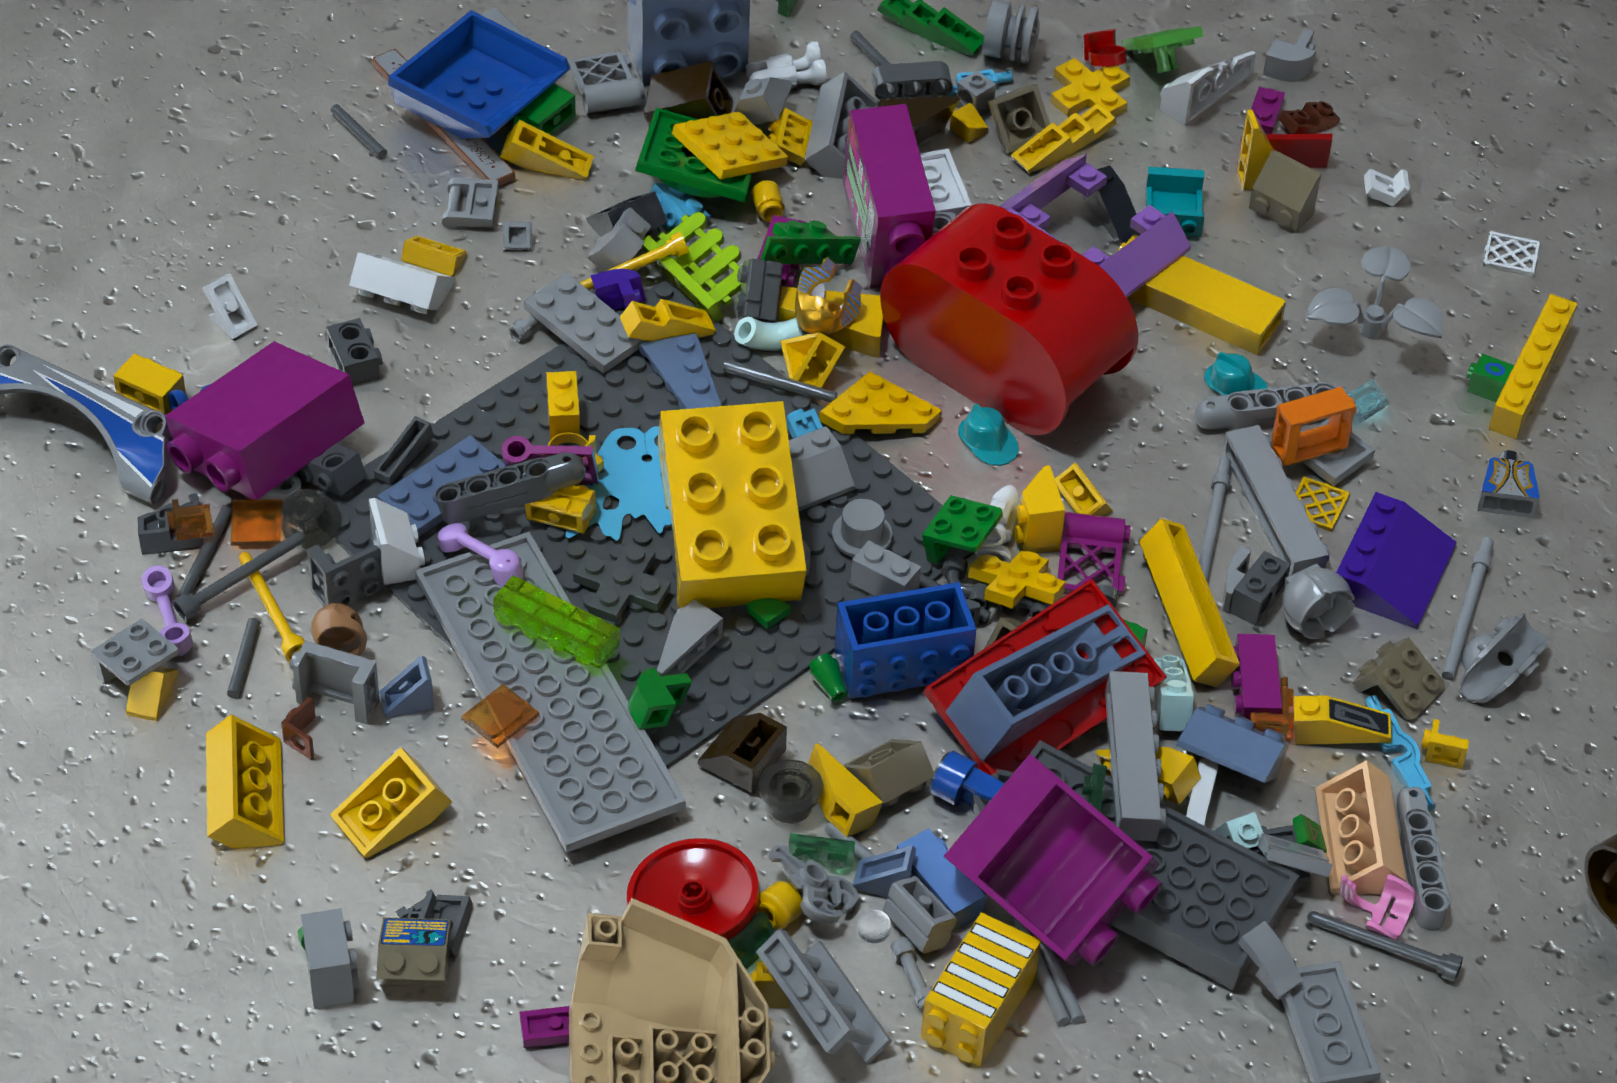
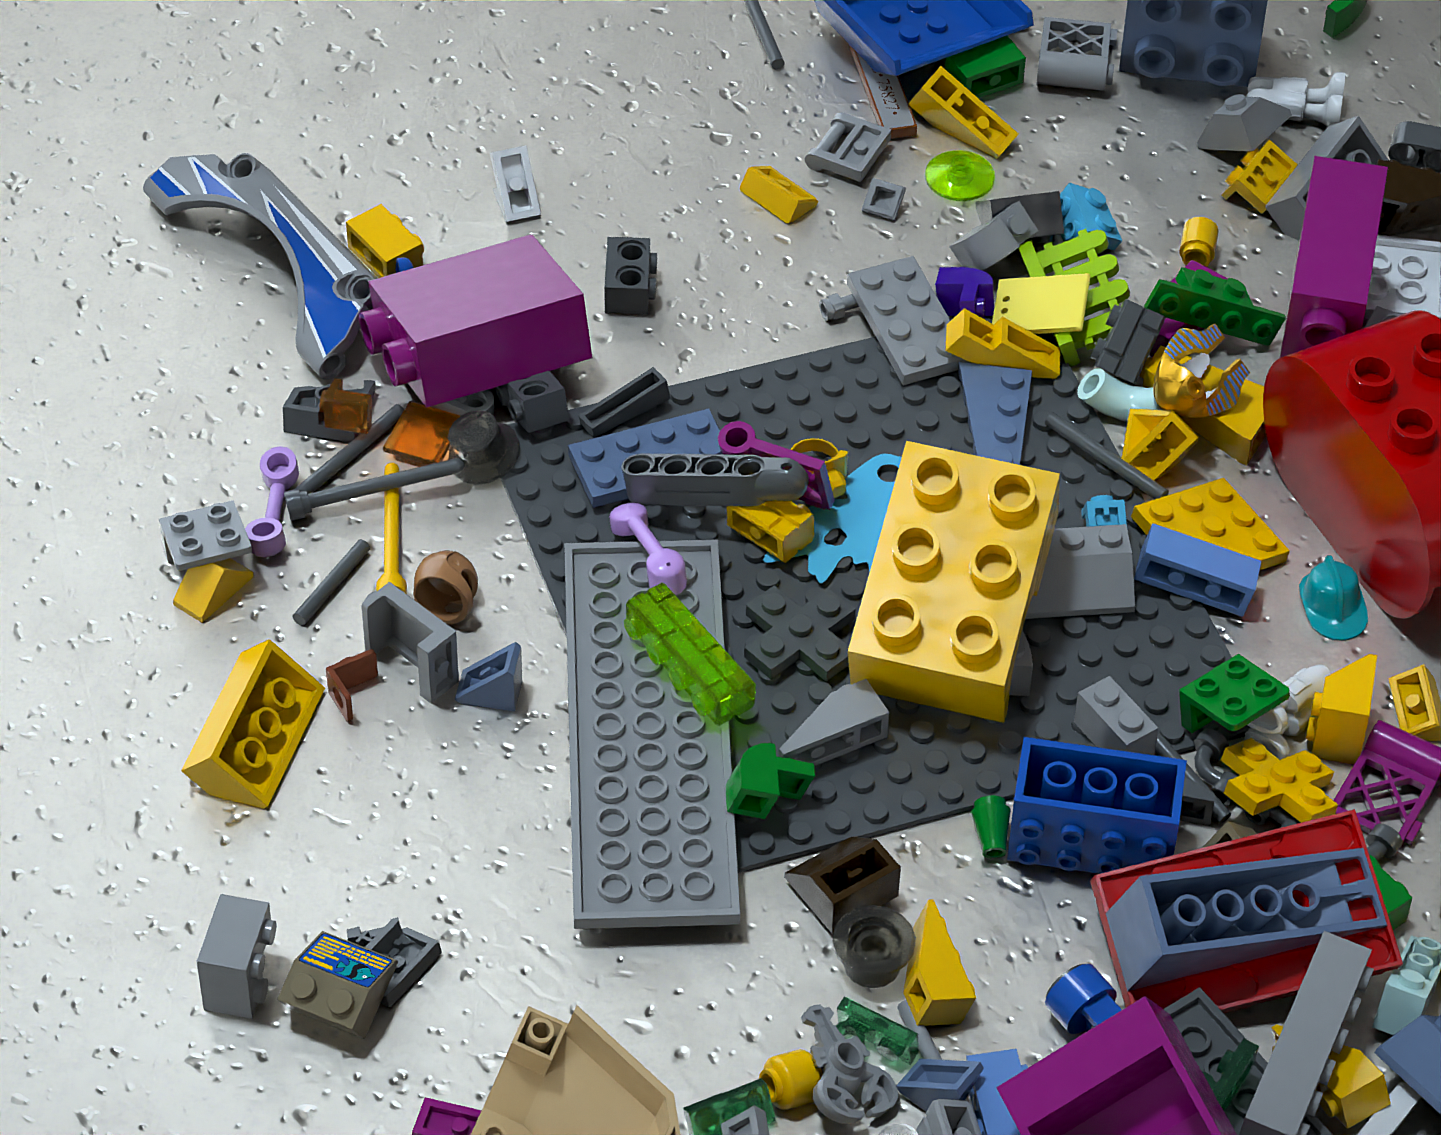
camera: 25 degrees right, 0 degrees up
dark grey bracket [307,544,383,607] -> none
yellow slope [330,747,452,858] -> none
white slope [349,252,456,314] -> none
white slope [369,498,425,585] -> none
clear orange piece [461,684,539,749] -> none
yellow brick [546,371,580,440] -> none
yellow piece [579,232,690,291] -> none
red dish [627,838,760,940] -> none
green piece [635,108,752,202] -> none
dark brown slope [644,61,733,123] -> none
yellow plate [672,112,789,179] -> none
green tile [747,598,791,629] -> none
light grey piece [832,499,893,557] -> none
dark tan slope [843,739,934,807] -> none
dark grey bar [850,30,891,66] -> none
none -> clear neon green dish [925,150,995,201]
none -> light yellow container [992,273,1090,334]
none -> medium blue brick [1134,523,1261,617]

